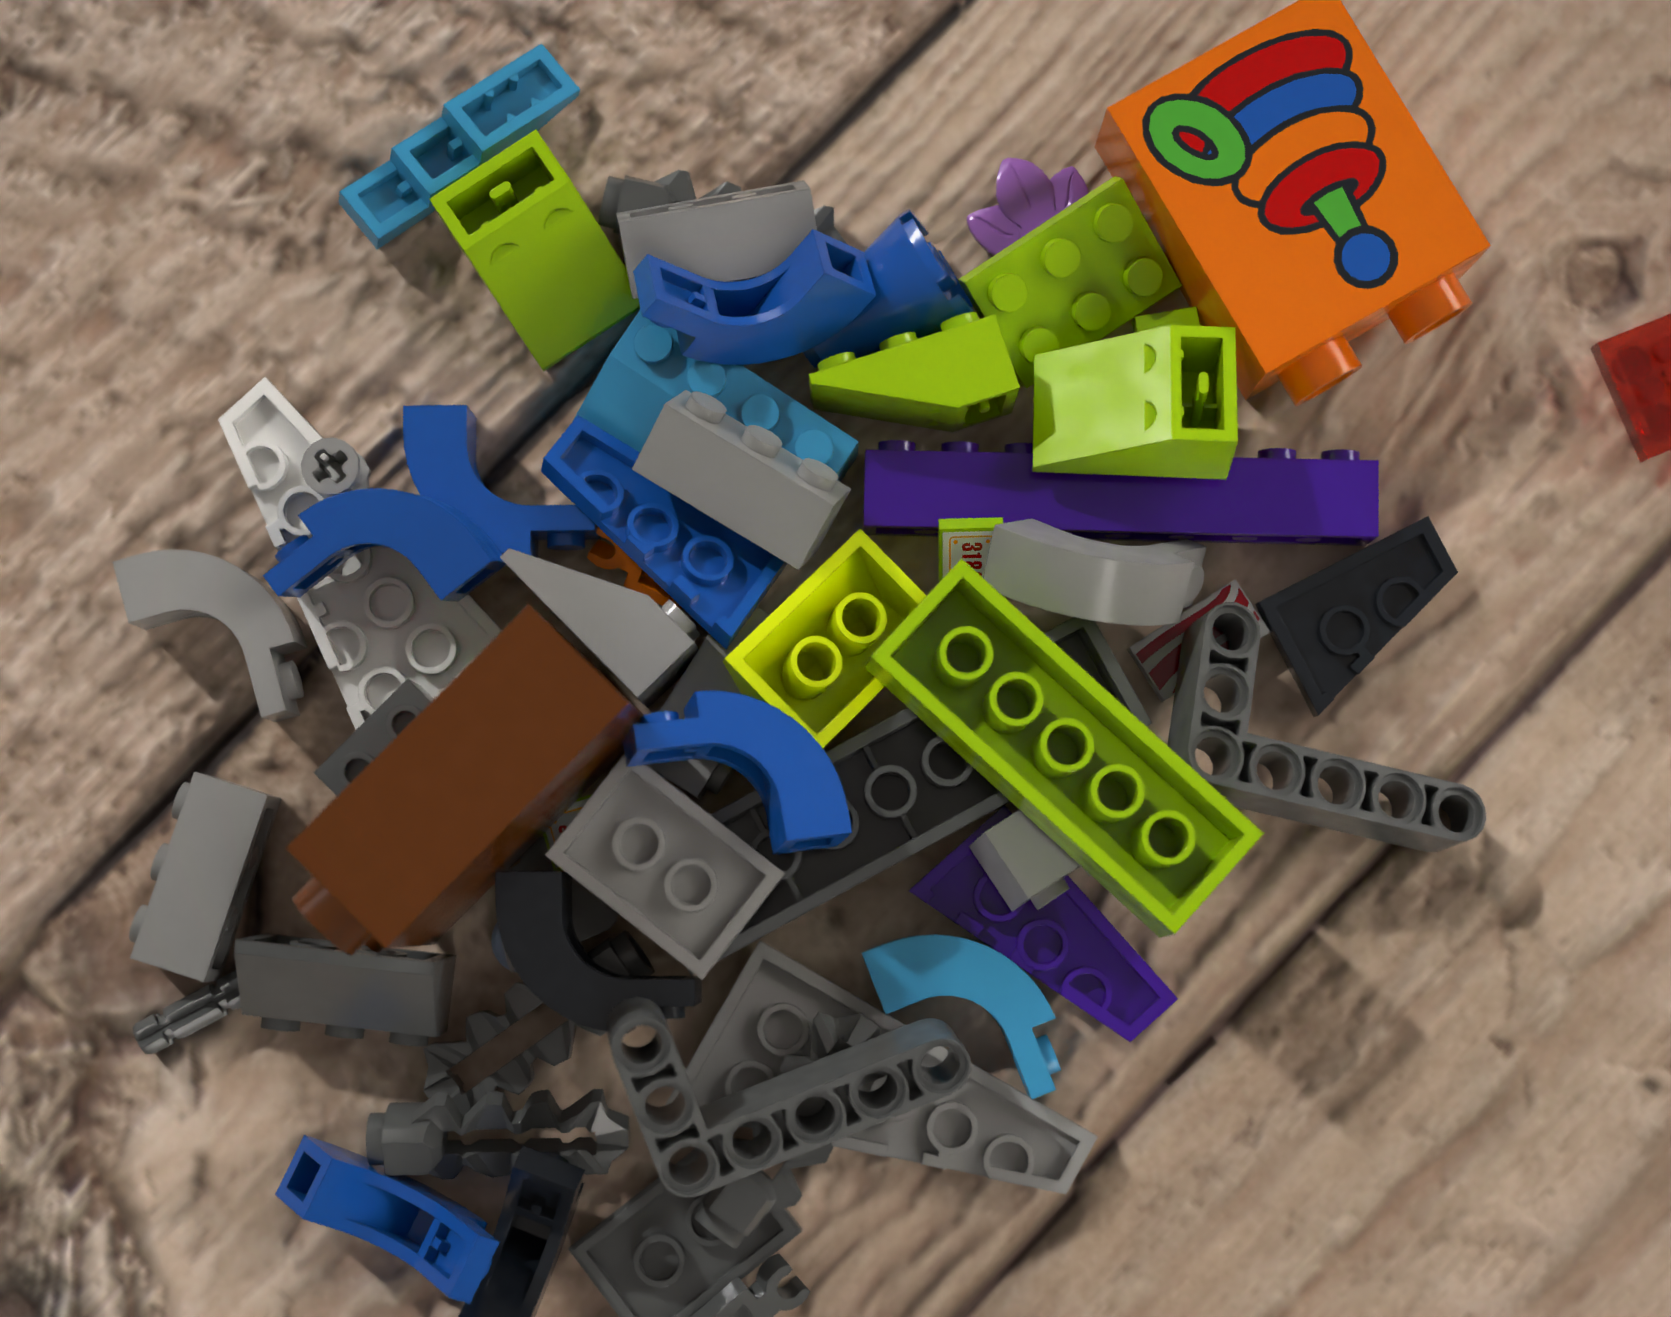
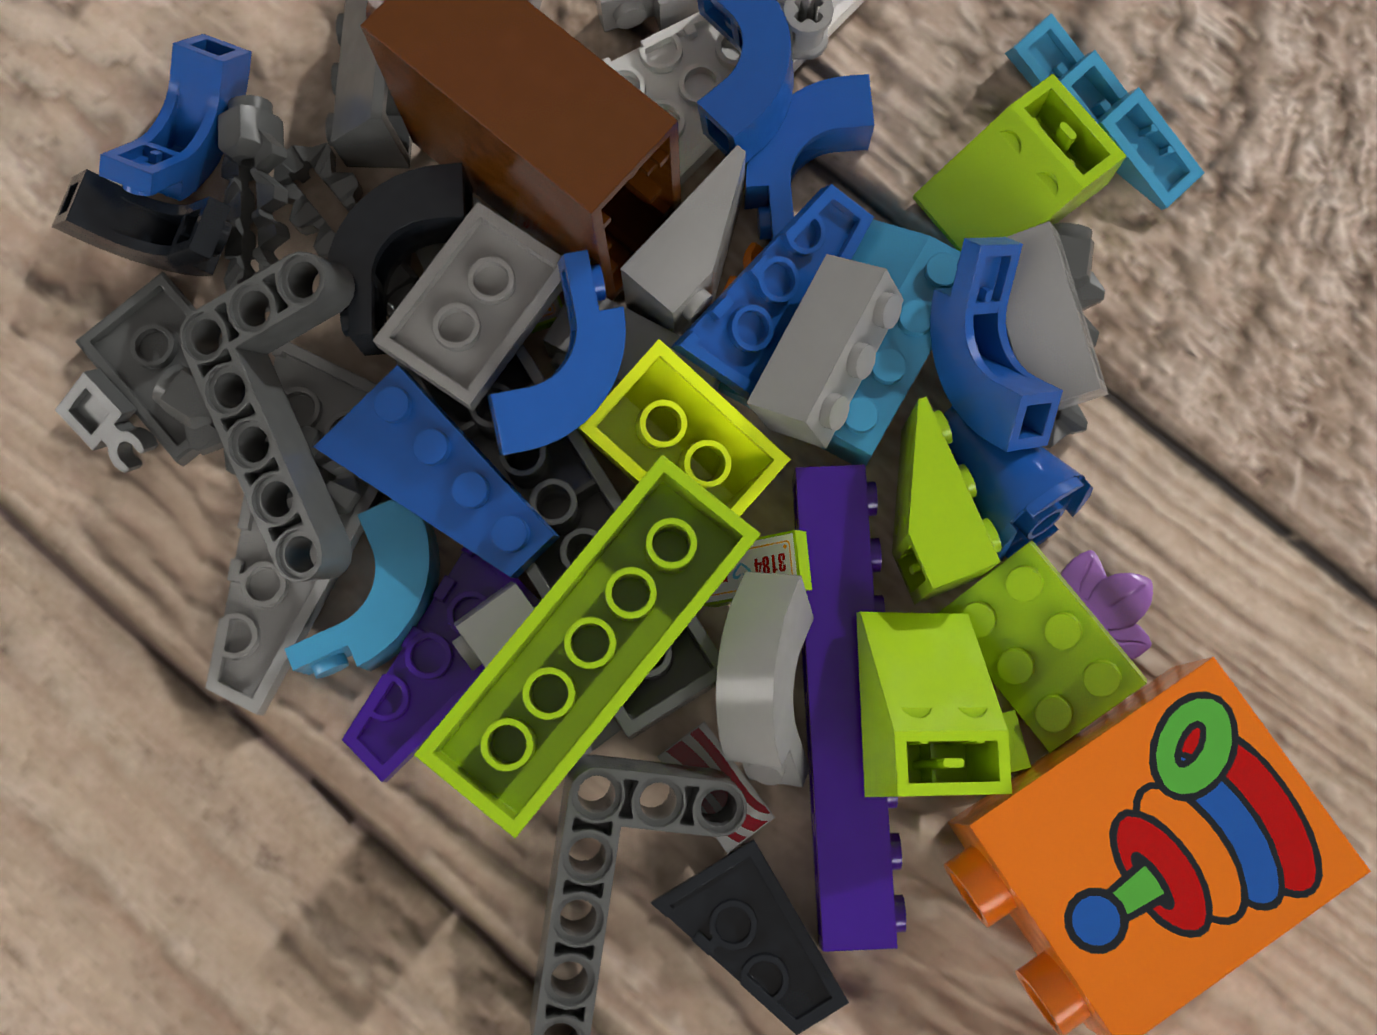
camera: 85 degrees right, 5 degrees down
none -> blue wing [313,365,560,578]

